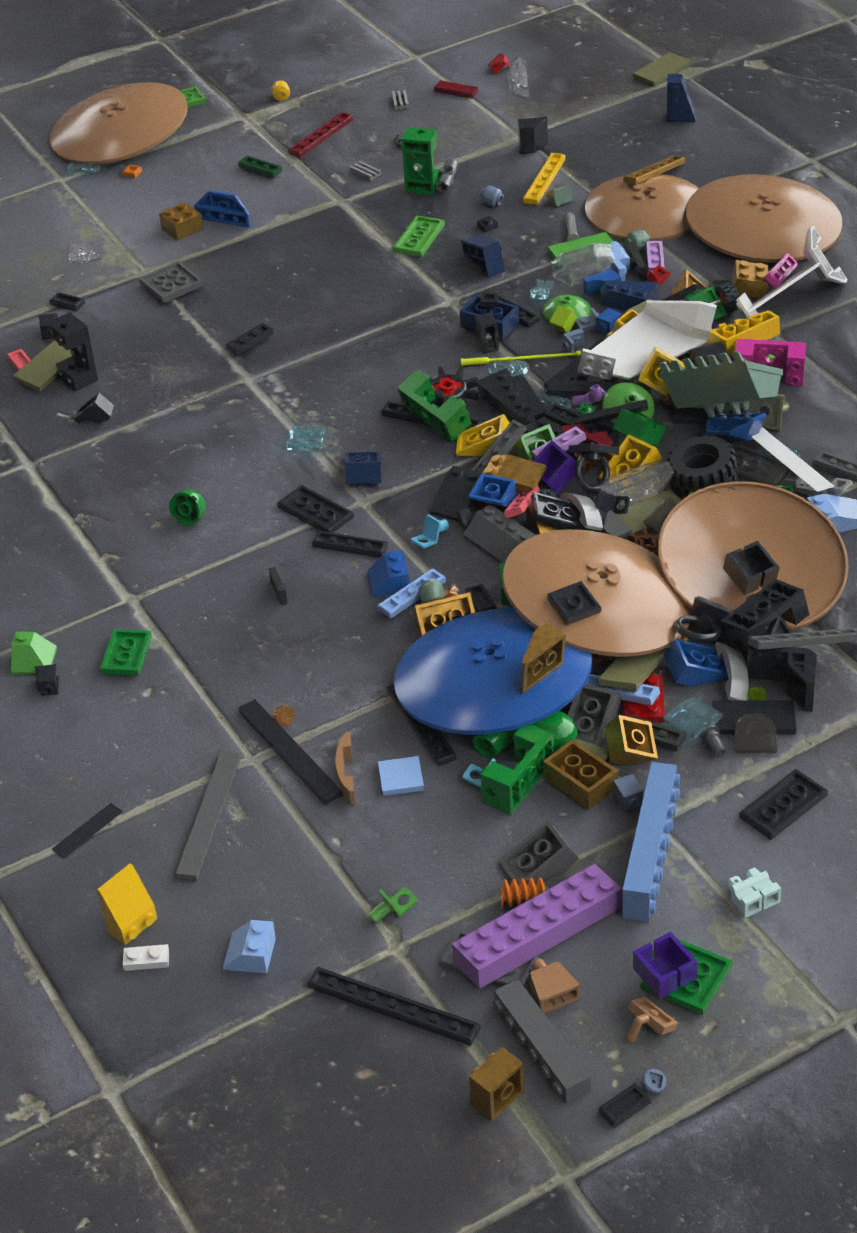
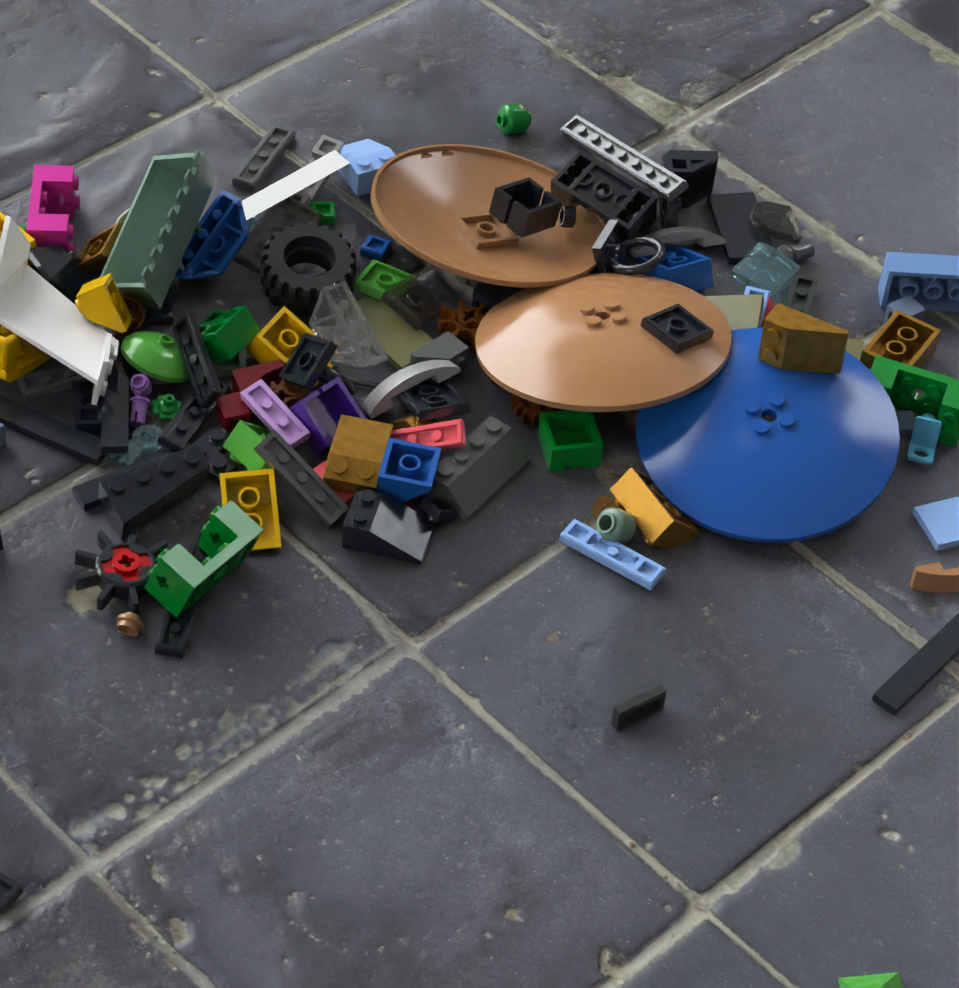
camera: 110 degrees left, 5 degrees up
black window [34,664,59,696] -> none
green plate [100,629,152,676] -> none
green cylinder [169,489,206,526] -> none
clear orange tile [273,705,295,725] -> none
black tile [277,485,354,533] -> none
clear light blue slope [286,424,328,452] -> none
black tile [312,531,388,558] -> none
dark blue slope [345,451,381,486] -> none
blue slope [368,551,409,597] -> none
black tile [387,684,457,767] -> none
medium azure bracket [411,515,449,548] -> none
neon yellow piece [461,351,582,367] -> none
black tile [465,583,497,612] -> none
clear light blue piece [489,361,530,375] -> none
black bracket [591,490,630,514] -> none
pearl gold slope [604,715,658,766] -> none
black tile [739,769,828,840] -> none
clear neon green axle [748,686,766,700] -> none

